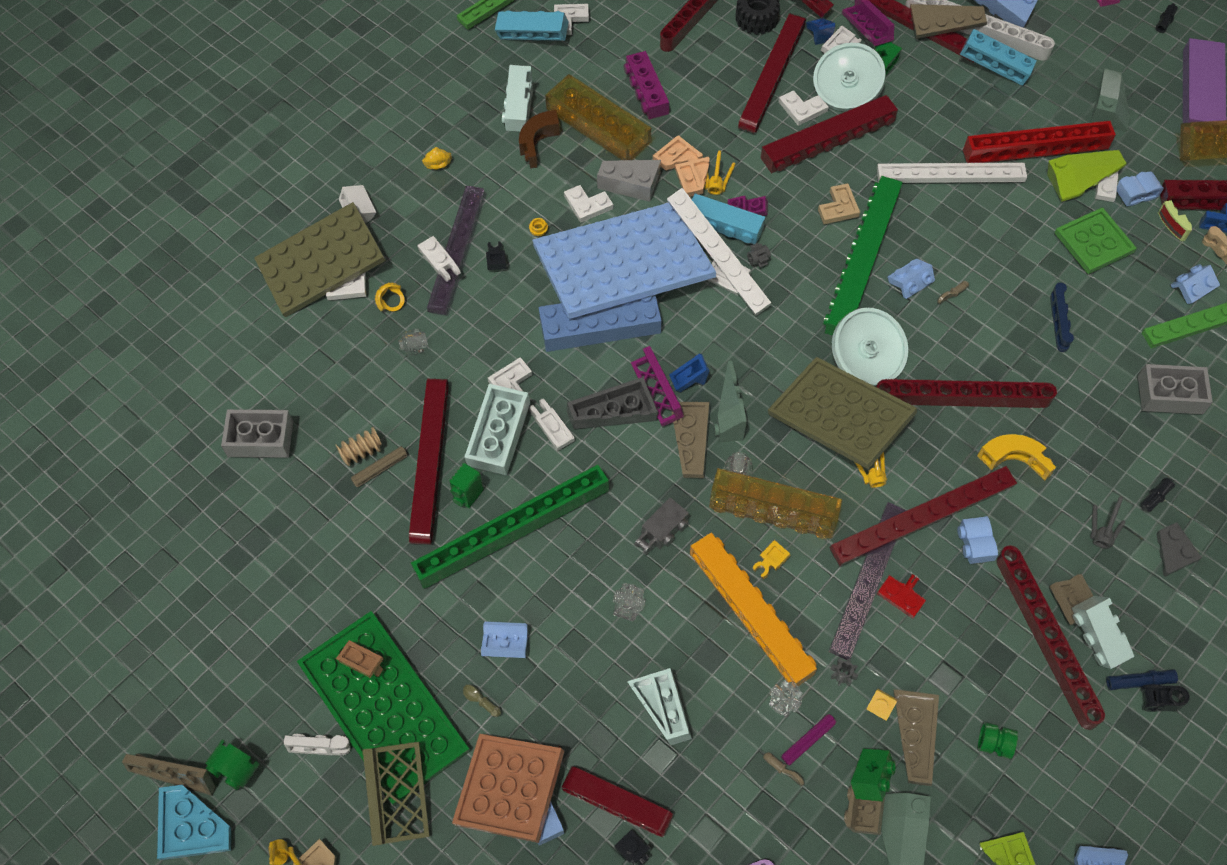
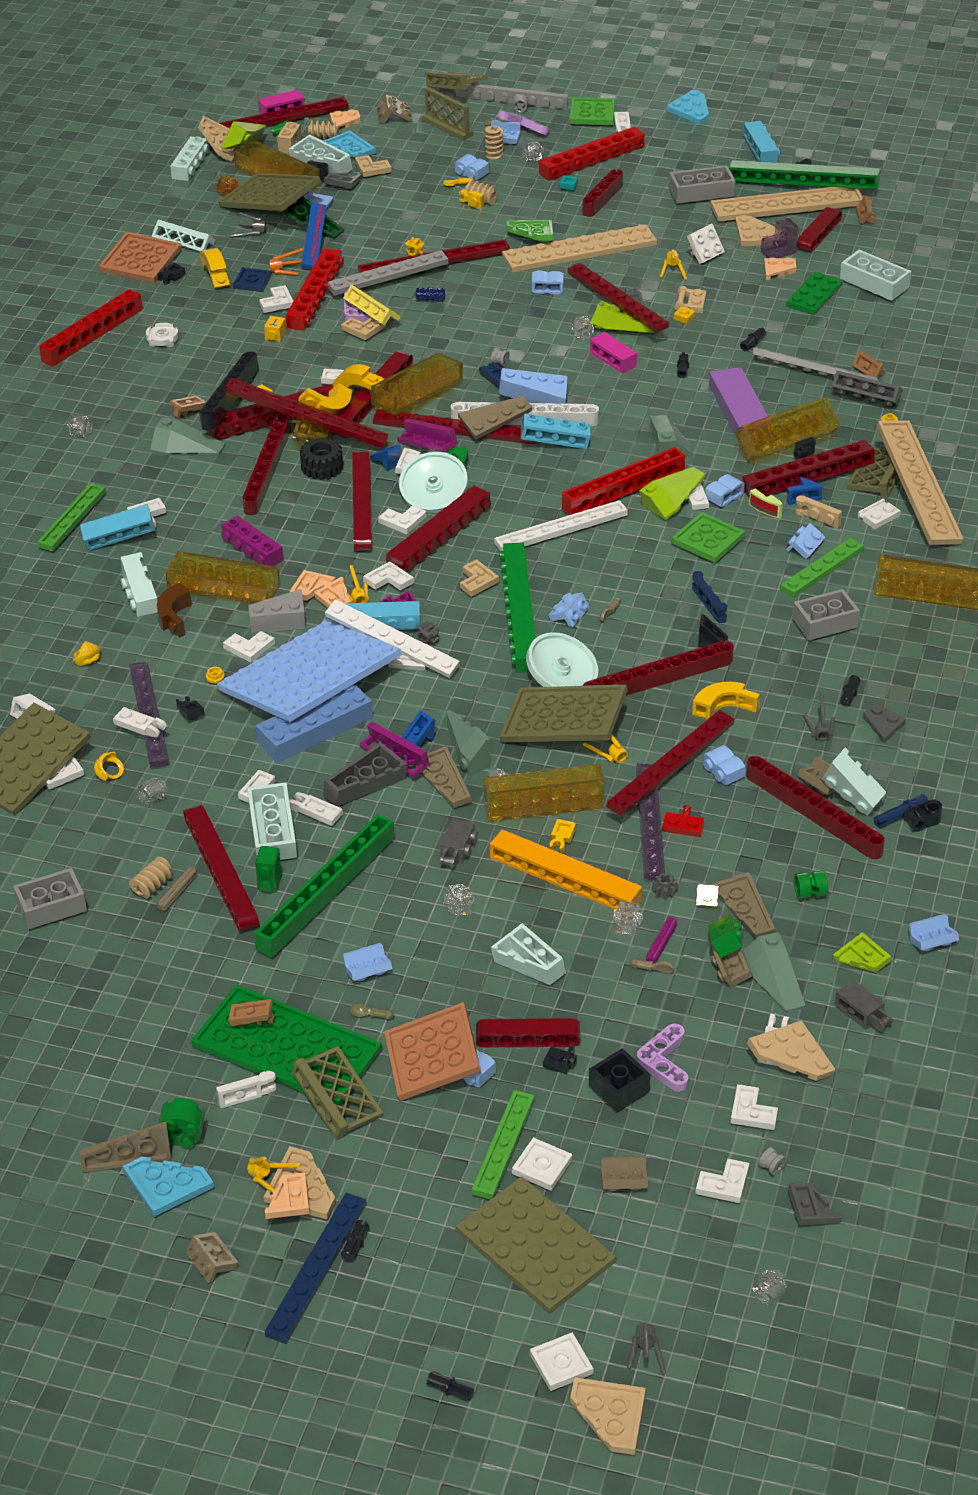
camera: 25 degrees left, 20 degrees down
none -> white plate [363,562,414,590]
none -> black slope [698,614,728,647]

